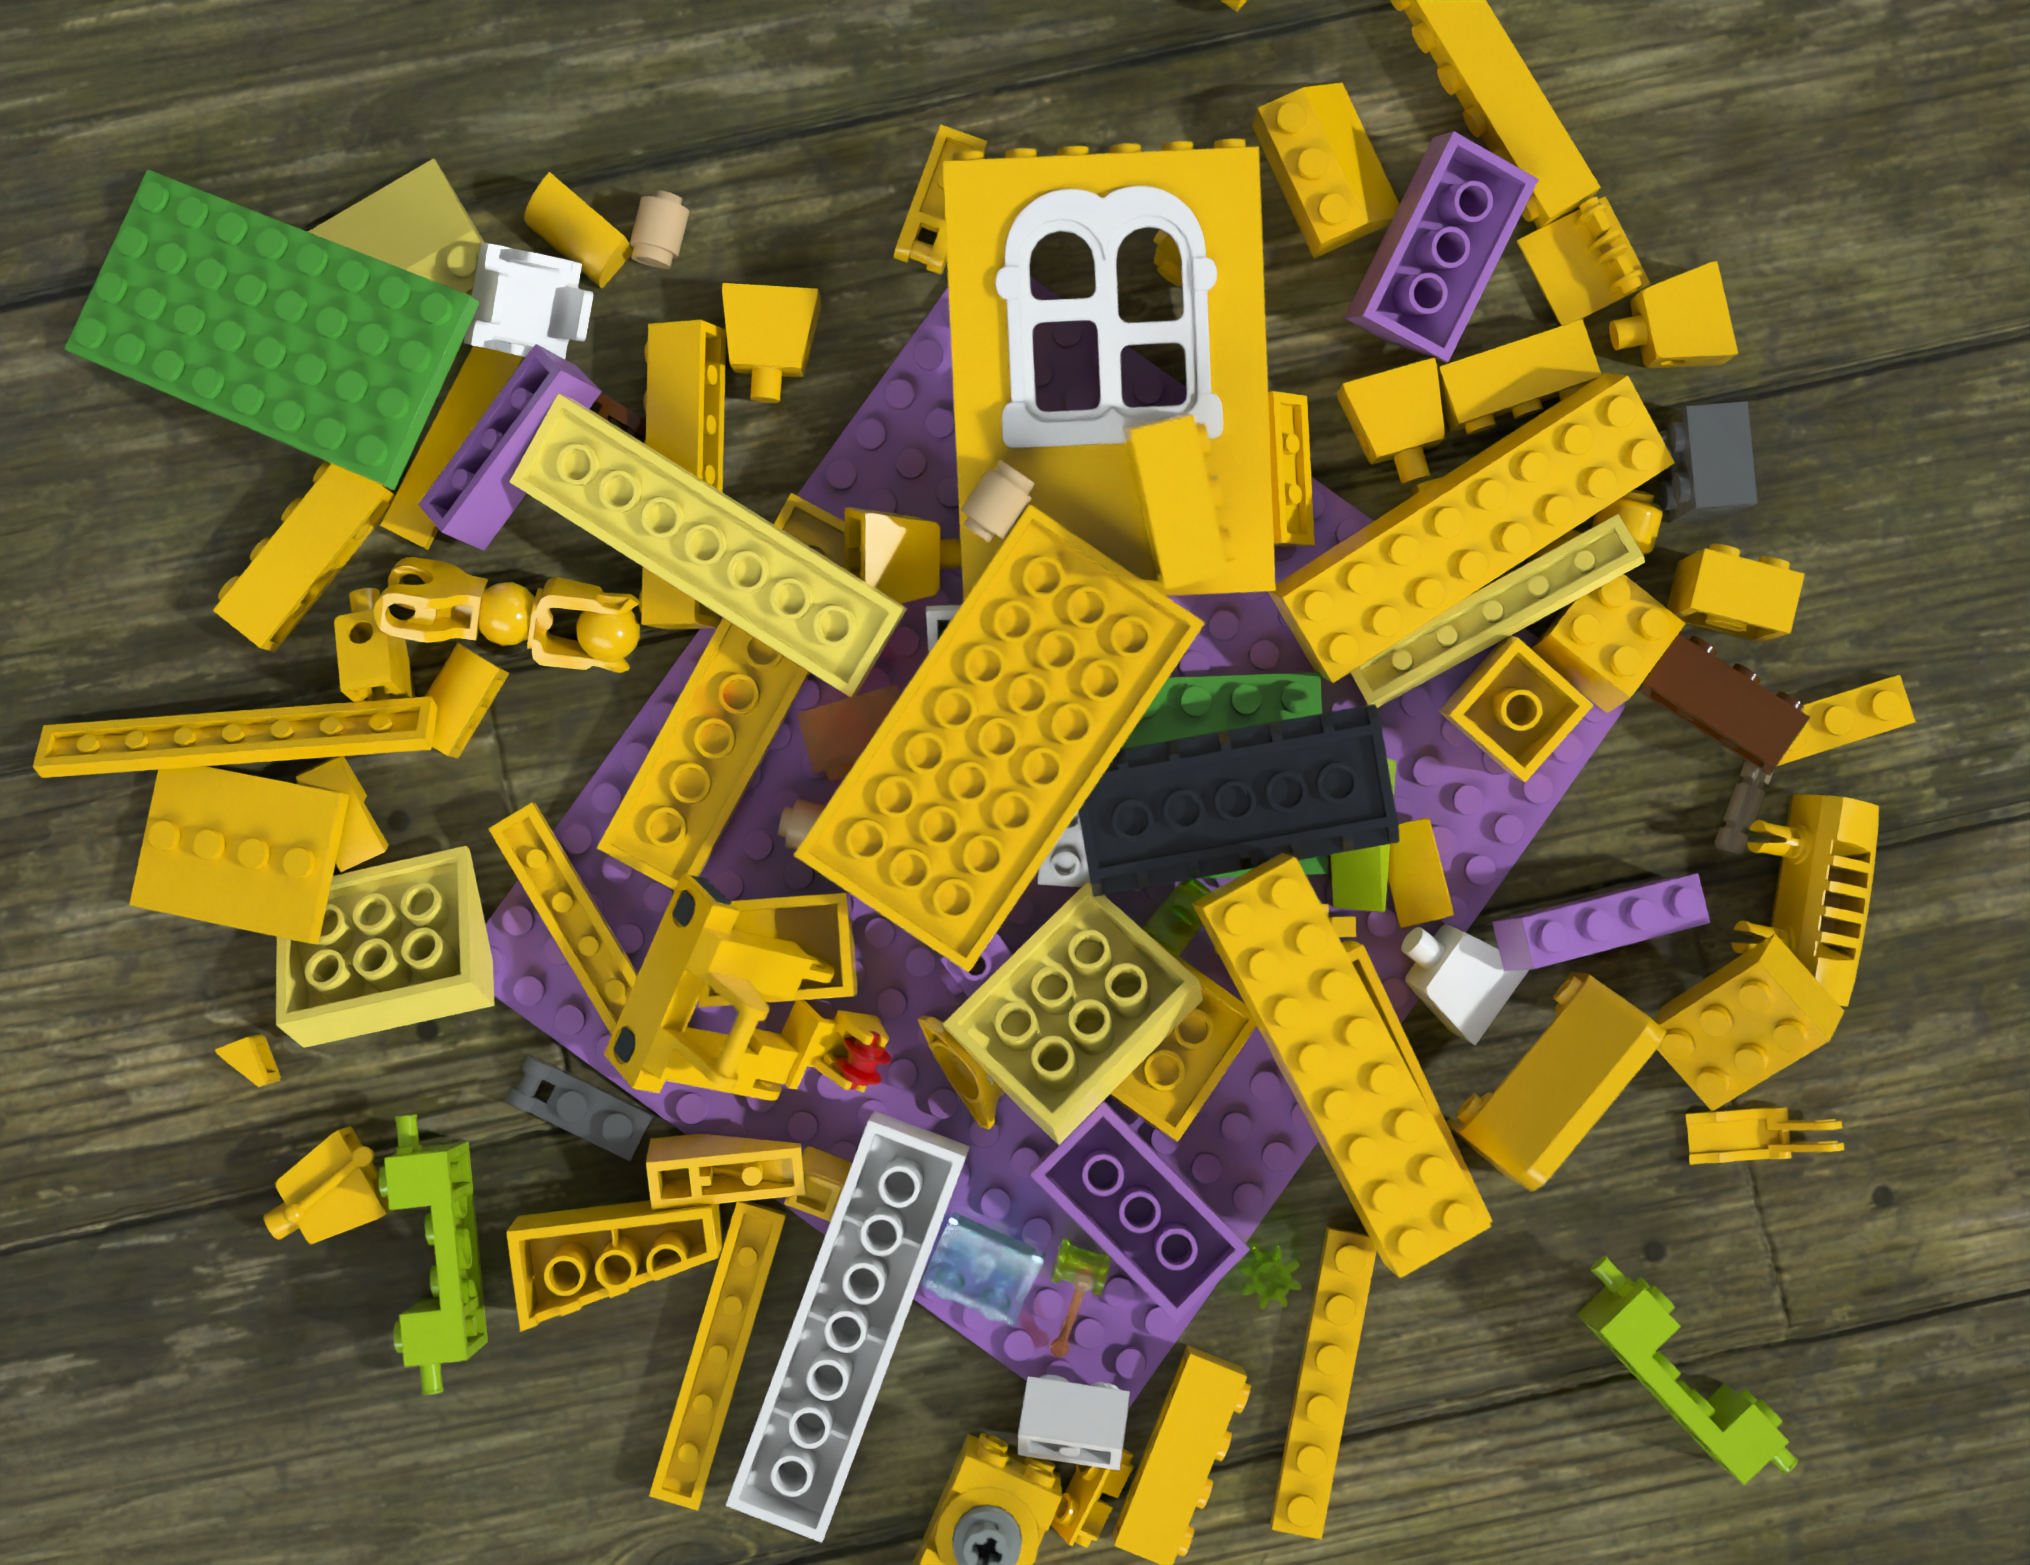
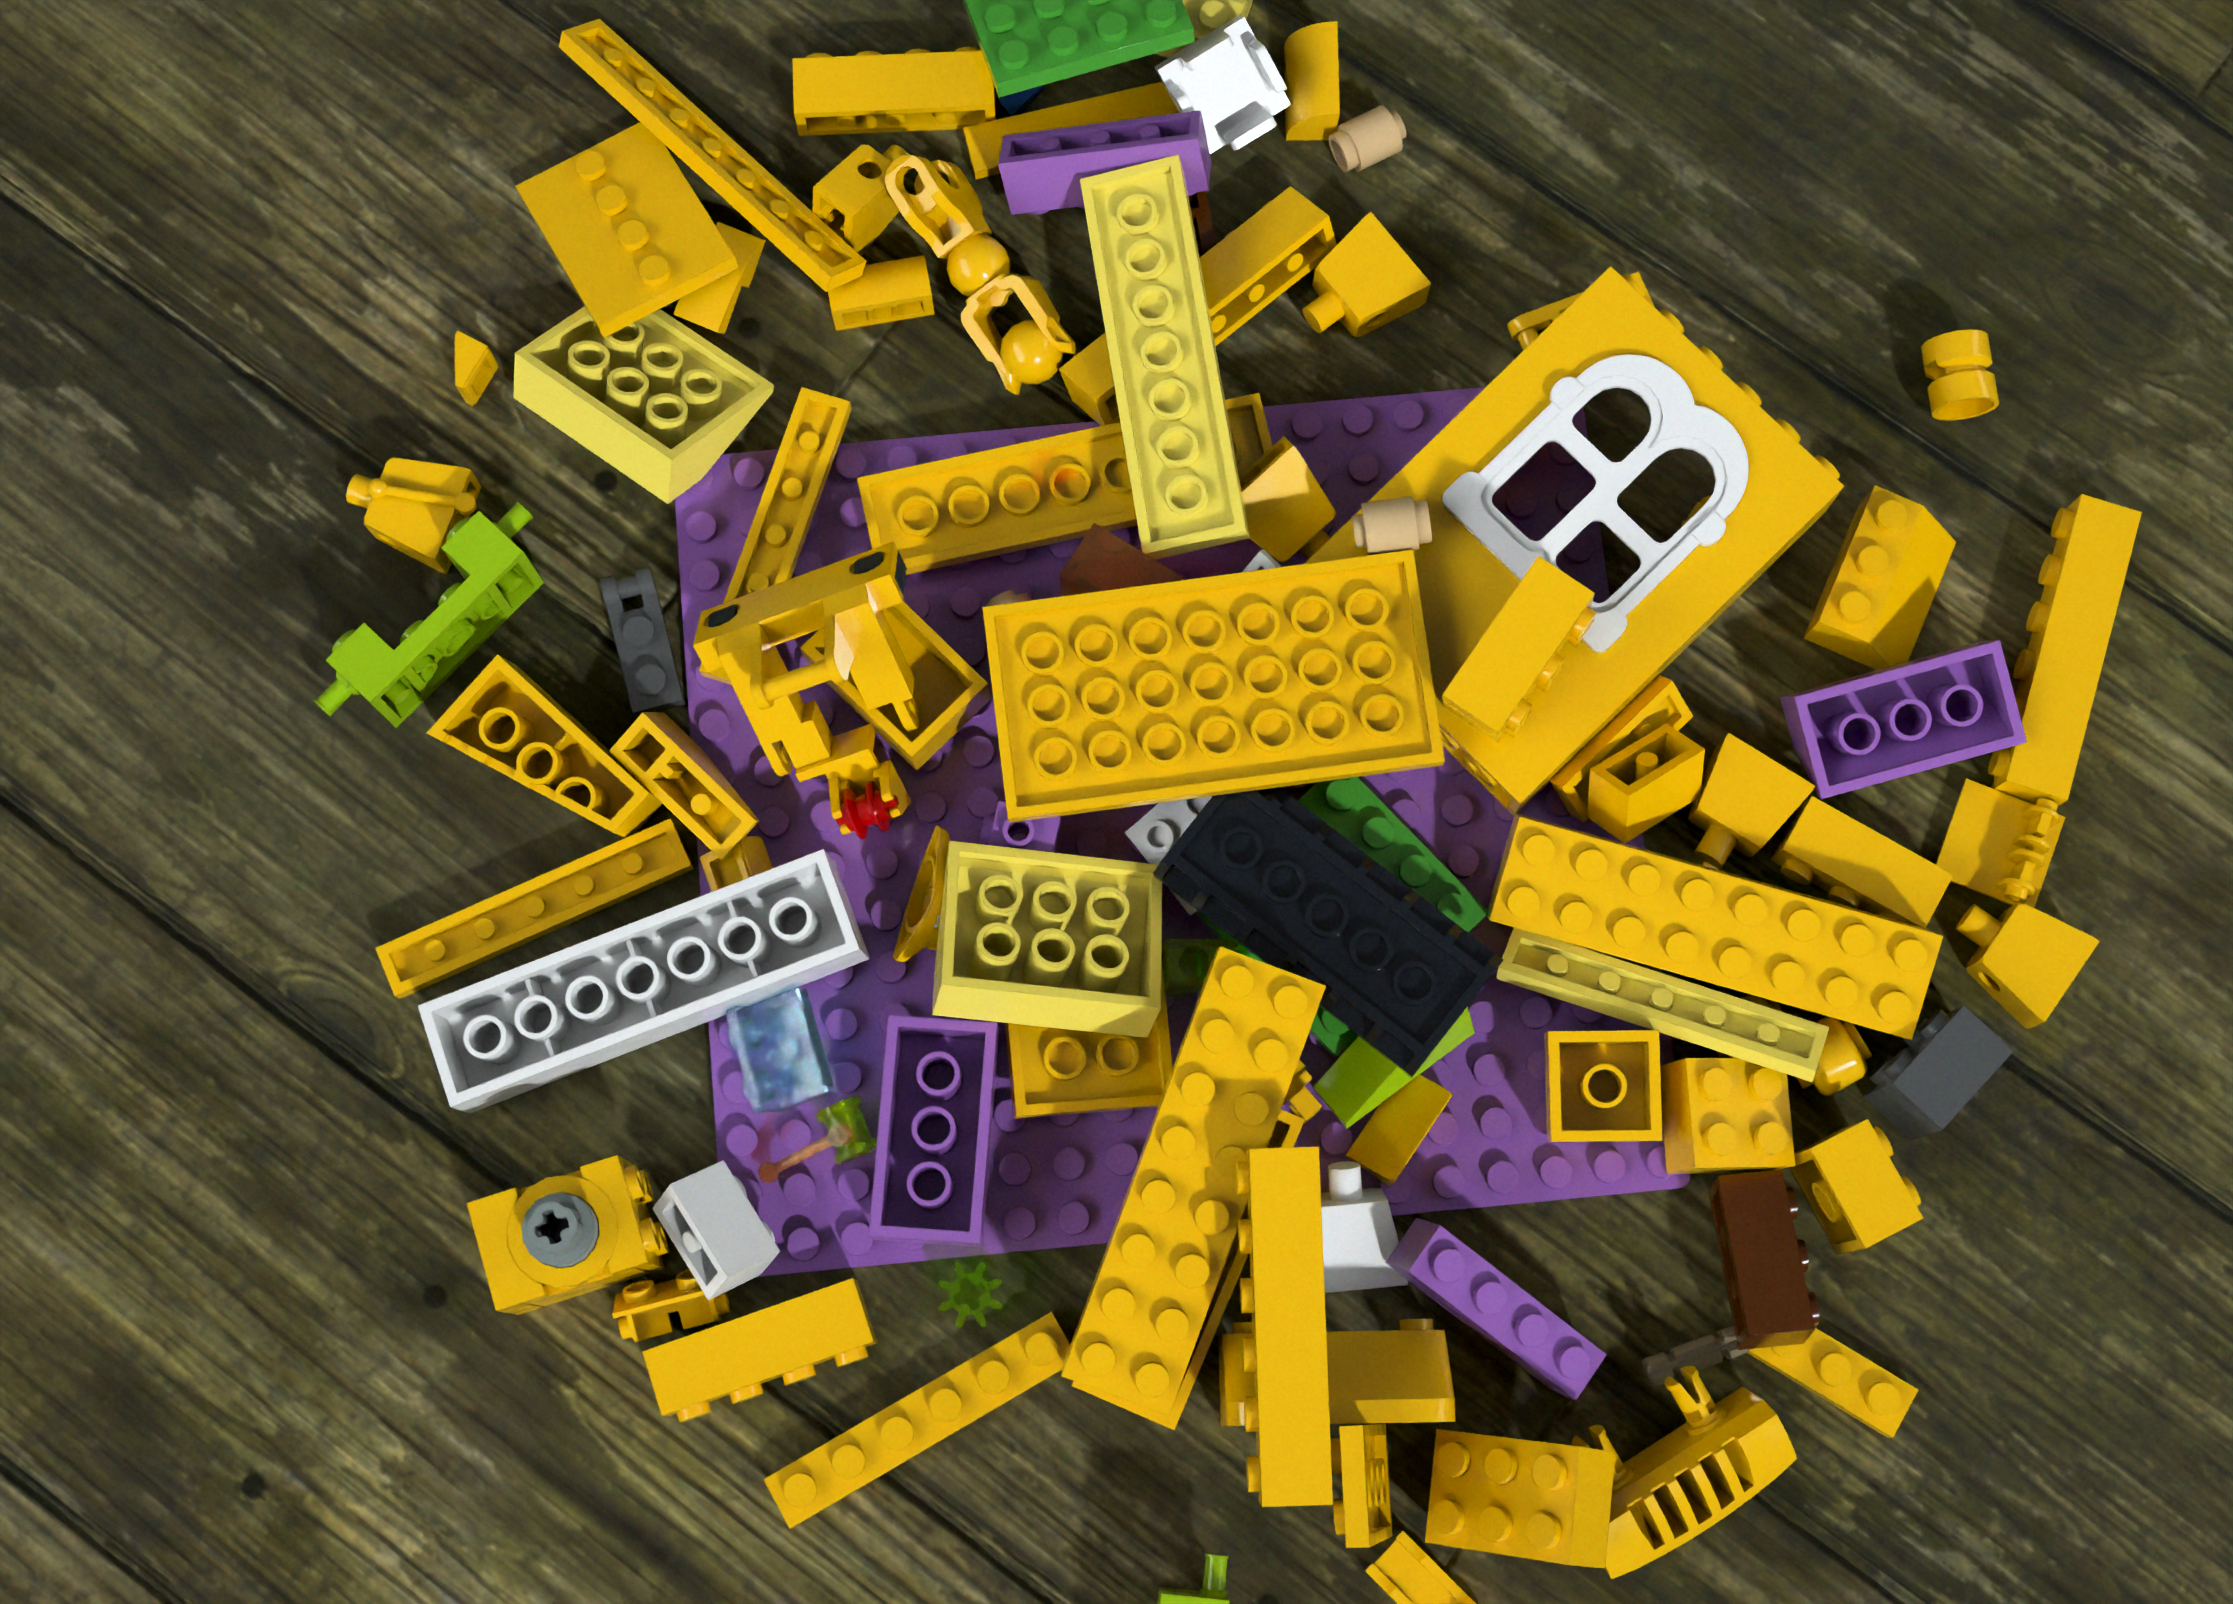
camera: 50 degrees right, 10 degrees down
none -> yellow brick [1236,1147,1333,1507]
none -> yellow plate [1331,1424,1393,1548]
none -> yellow brick [1587,723,1705,844]

